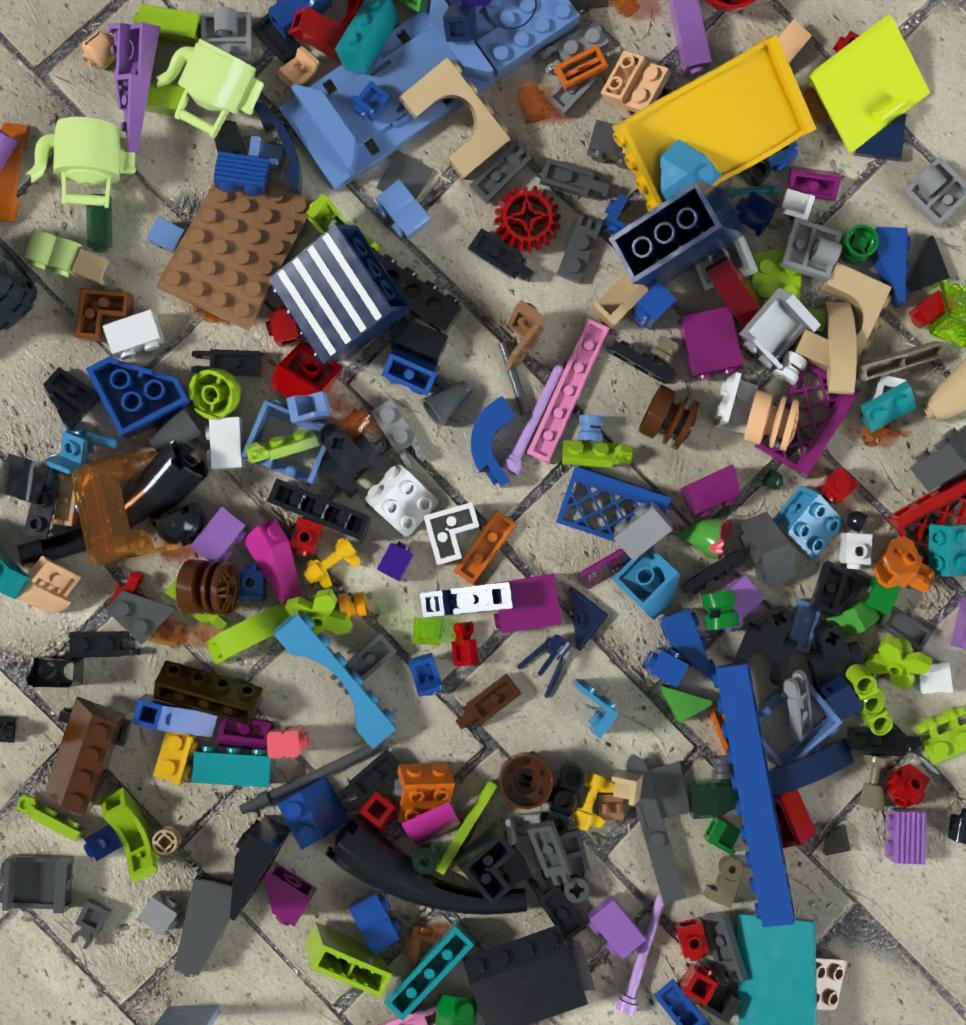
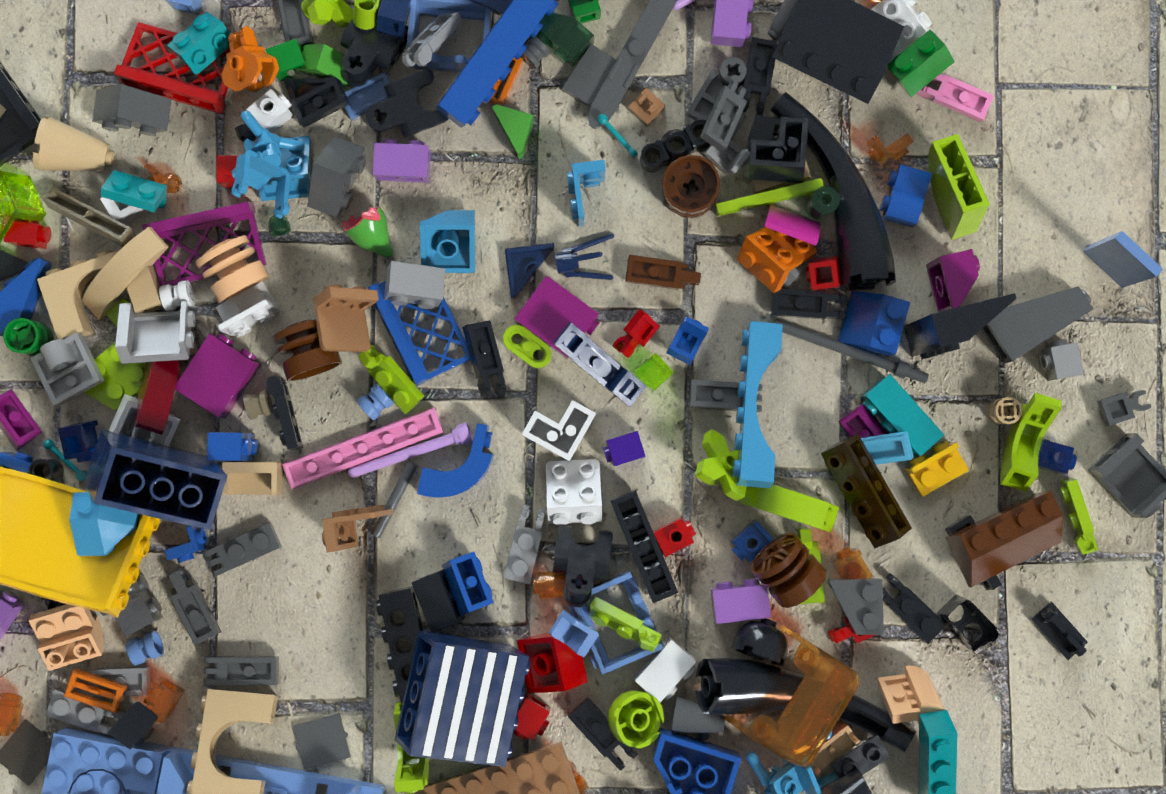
camera: 135 degrees left, 0 degrees up
slope [132,693,218,738] -> none
dark pink slope [243,519,301,604] -> none
coral brick [267,726,310,758] -> none
yellow piece [303,538,361,588] -> none
light orange wheel [338,591,367,618] -> none
medium blue brick [375,179,431,240] -> none
teal brick [384,919,475,1021] -> none
dark grey piece [421,376,472,427] -> none
orange tile [454,510,517,585] -> none
black hinge [468,228,534,282] -> none
red gear [494,185,561,253] -> none
yellow piece [572,773,615,832] -> none
slope [578,548,629,589] -> none
tan panel [612,769,643,806] -> none
blue brick [643,646,689,687] -> none
blue slope [658,608,716,682] -> none
magenta slope [679,464,741,518] -> none
black hinge [680,550,747,595] -> none
green wheel [701,590,740,630] -> none
white panel [779,189,815,220] -> none
none -> black slope [108,701,158,749]
none -> medium blue wheel [126,630,164,666]
none -> dark azure piece [231,111,305,219]
none -> medium nougat bracket [313,284,379,352]
none -> black hinge [462,320,506,399]
none -> lime plate [503,325,552,369]
none -> teal hinge [597,114,638,158]
none -> medium azure tile [861,431,914,465]

